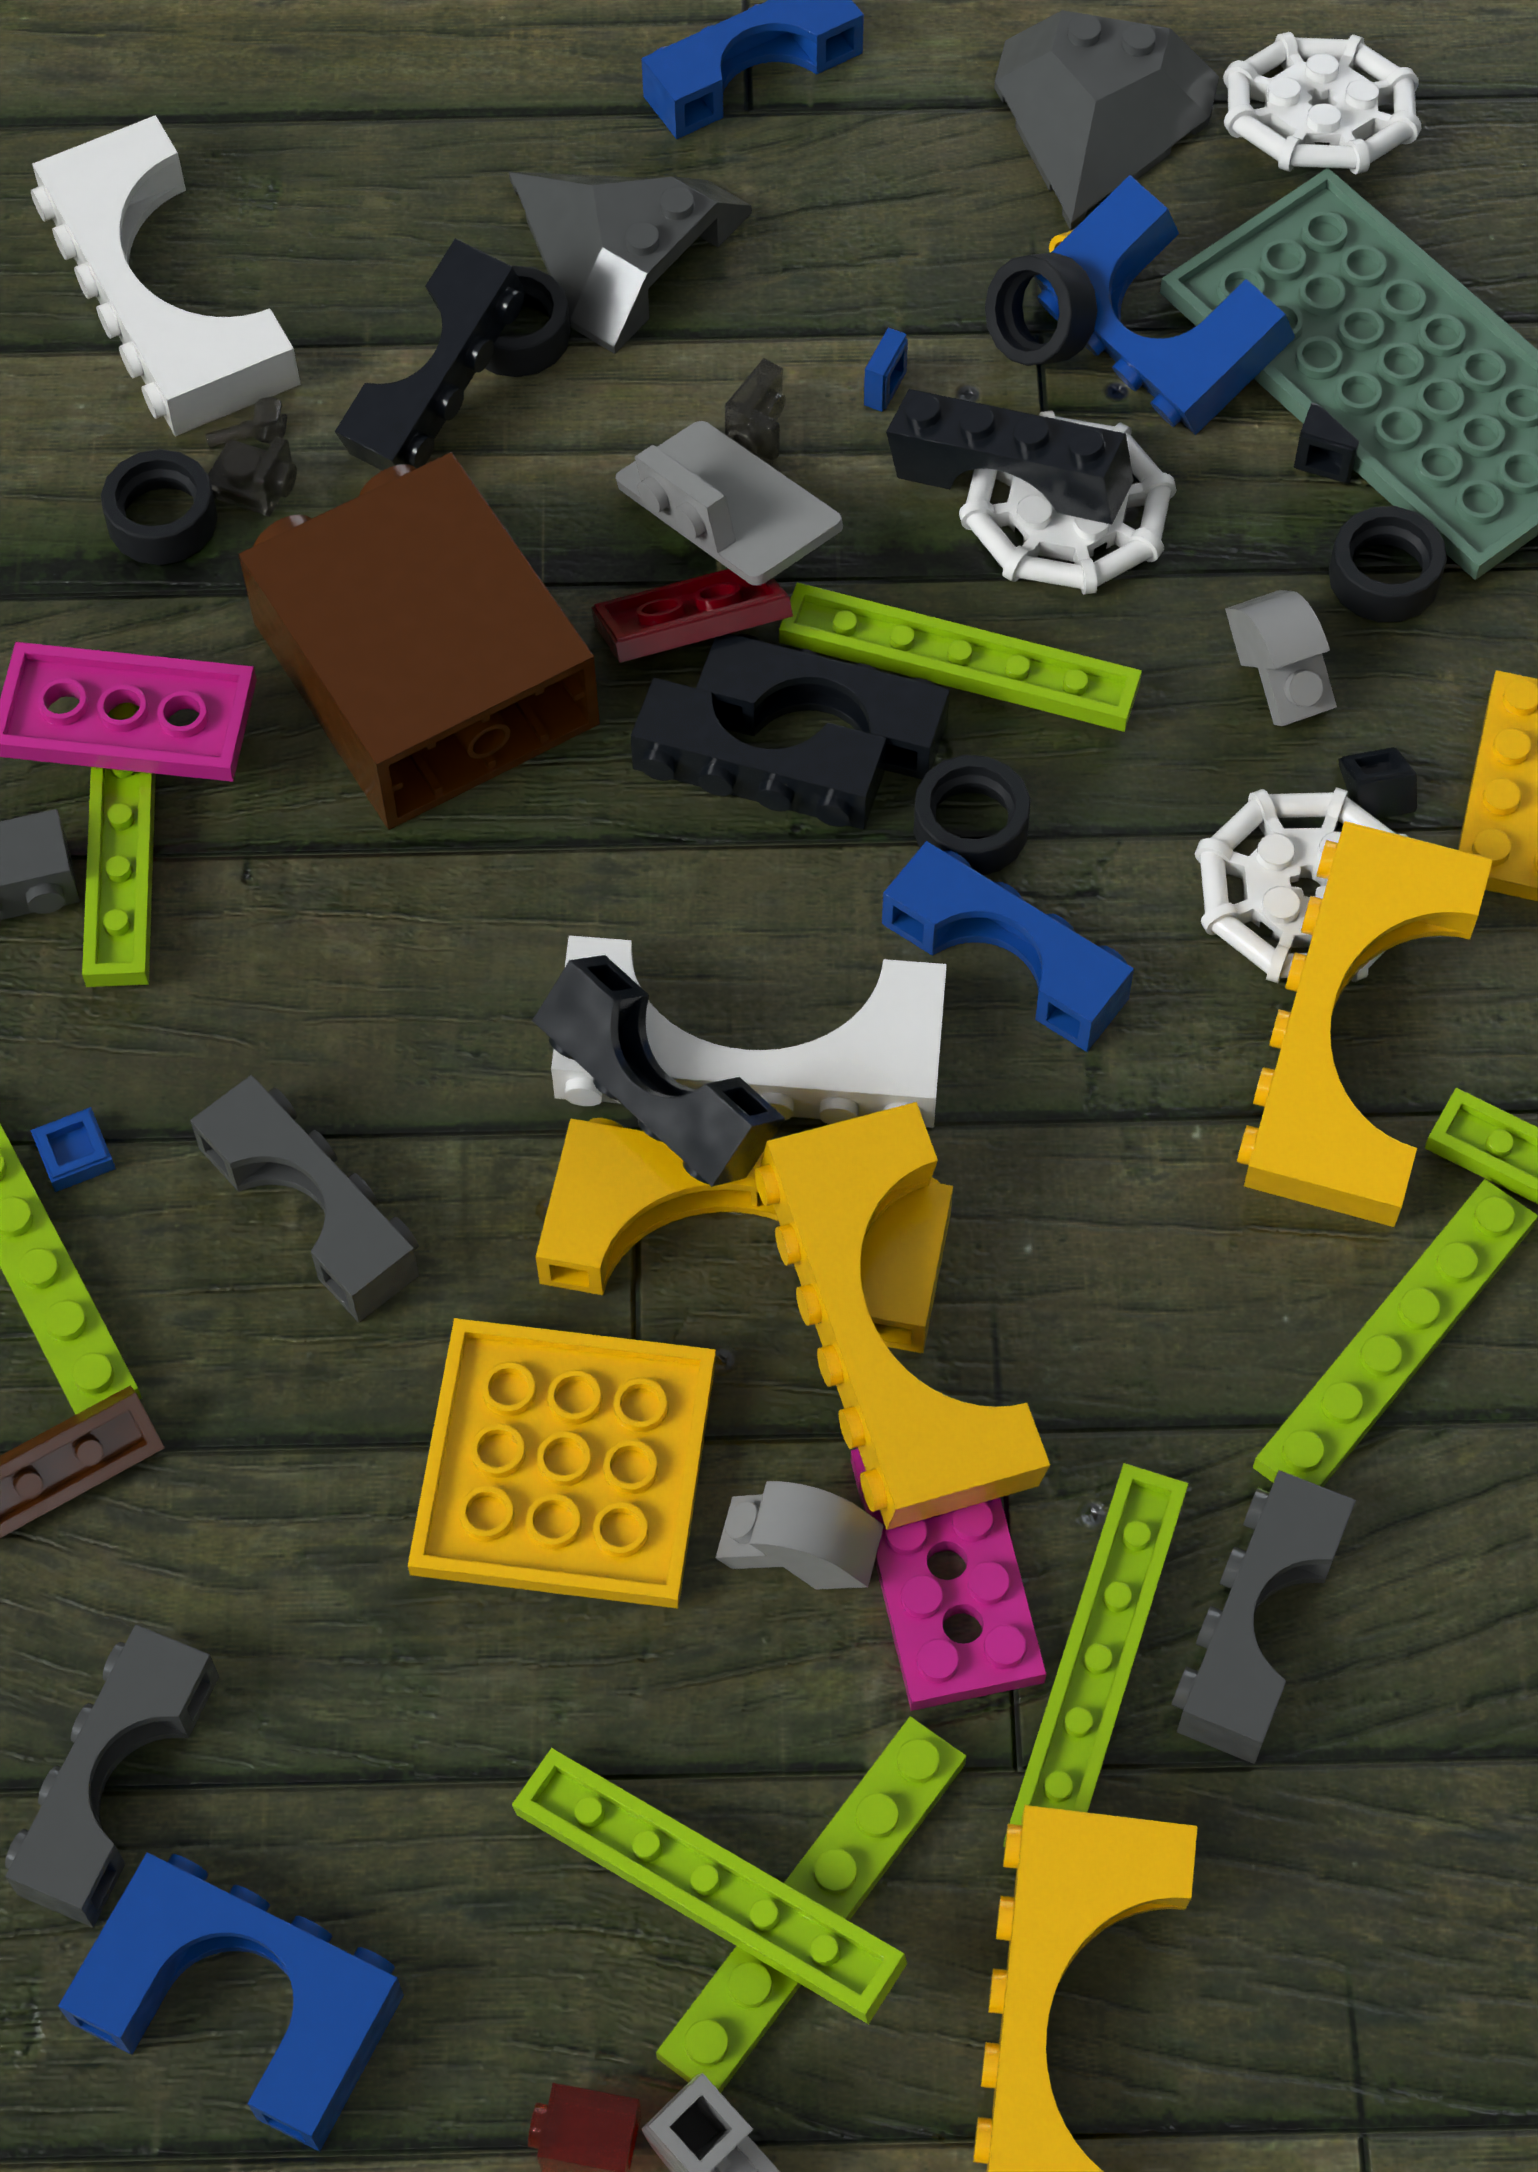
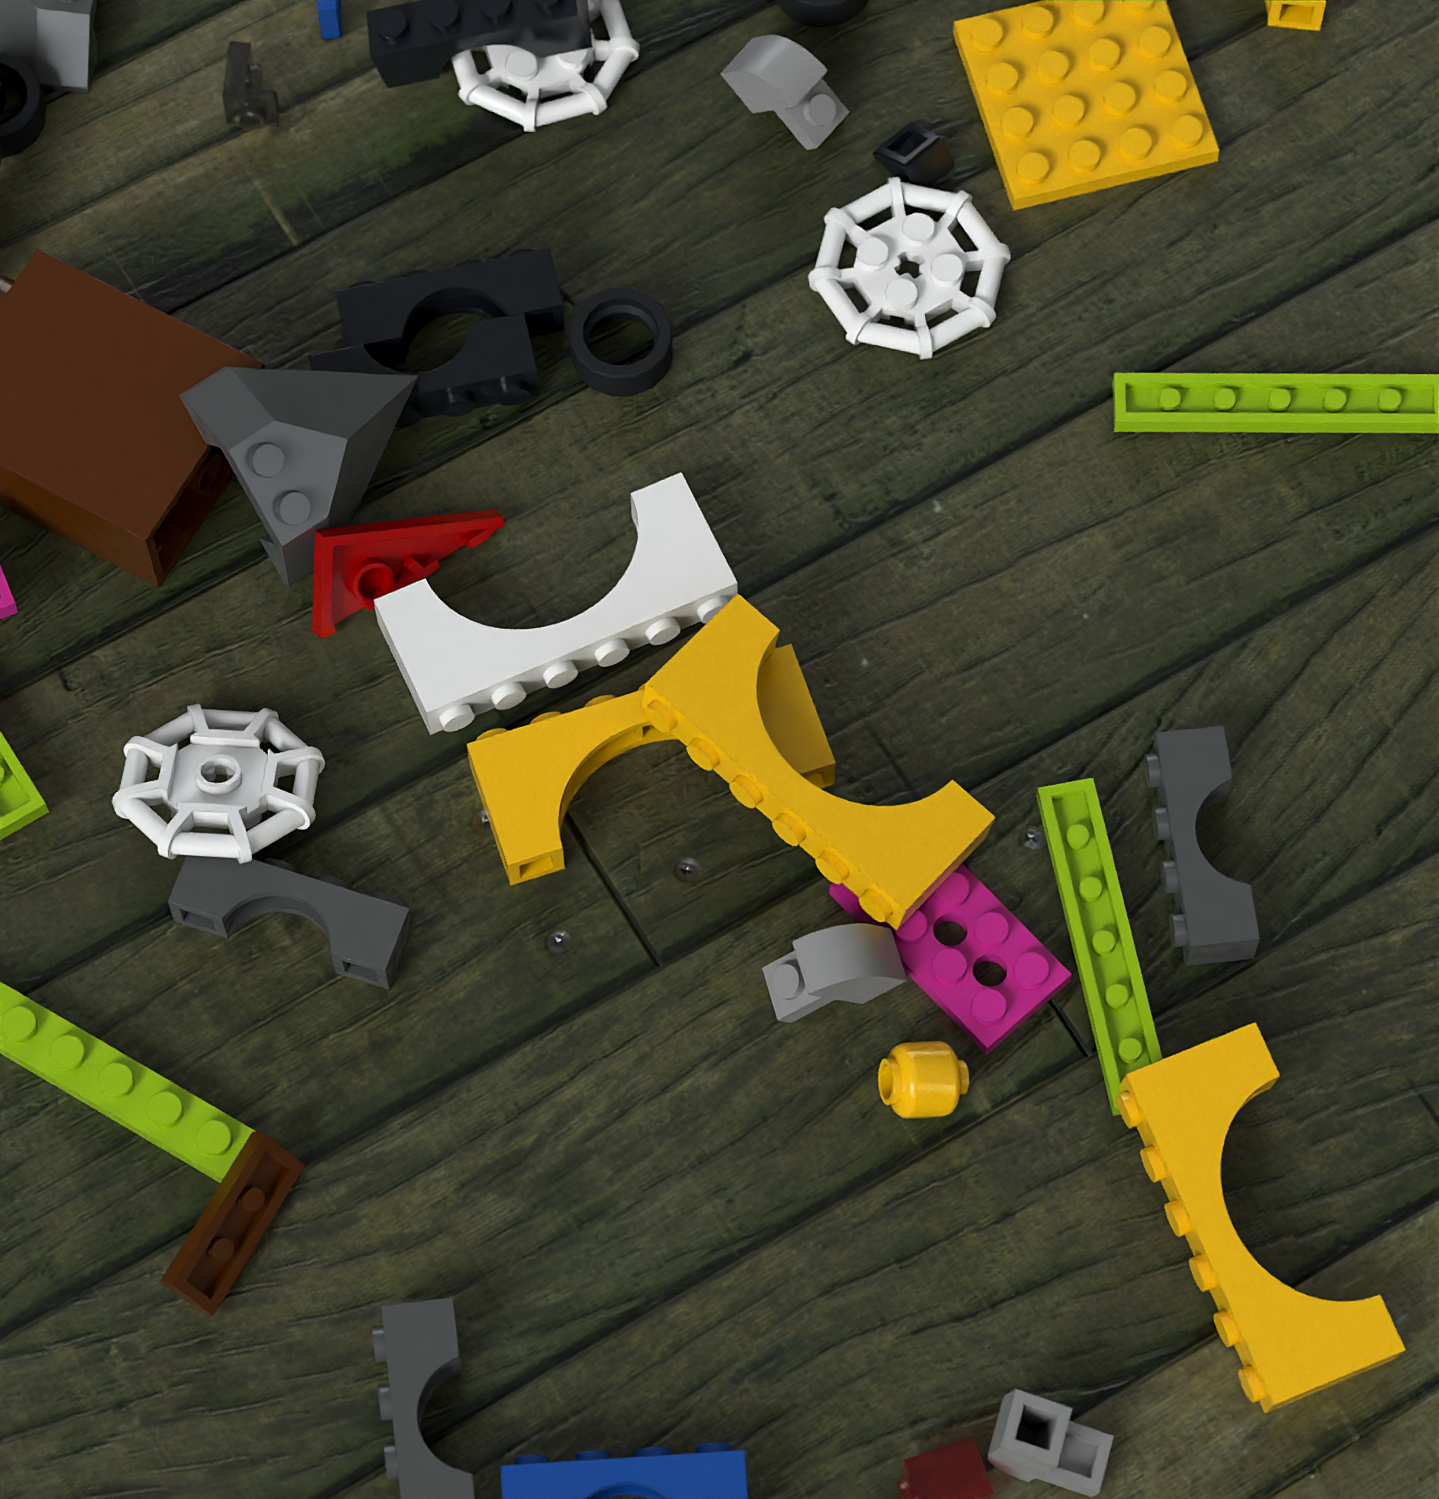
camera: 30 degrees left, 5 degrees up
blue tile [30,1107,116,1192] -> none
yellow plate [408,1318,716,1609] -> none
lime plate [512,1748,907,2025] -> none
black arch [532,955,785,1187] -> none
dark red tile [591,569,793,663] -> none
light grey bracket [616,421,843,585] -> none
lime plate [656,1716,967,2093] -> none
lime plate [779,582,1142,732] -> none
blue arch [882,841,1134,1052] -> none
yellow arch [1237,821,1493,1227] -> none
lime plate [1253,1179,1538,1487] -> none
none -> white plate [112,703,325,864]
none -> dark grey wedge [179,366,418,587]
none -> red wing [312,509,504,638]
none -> yellow head [878,1041,969,1119]

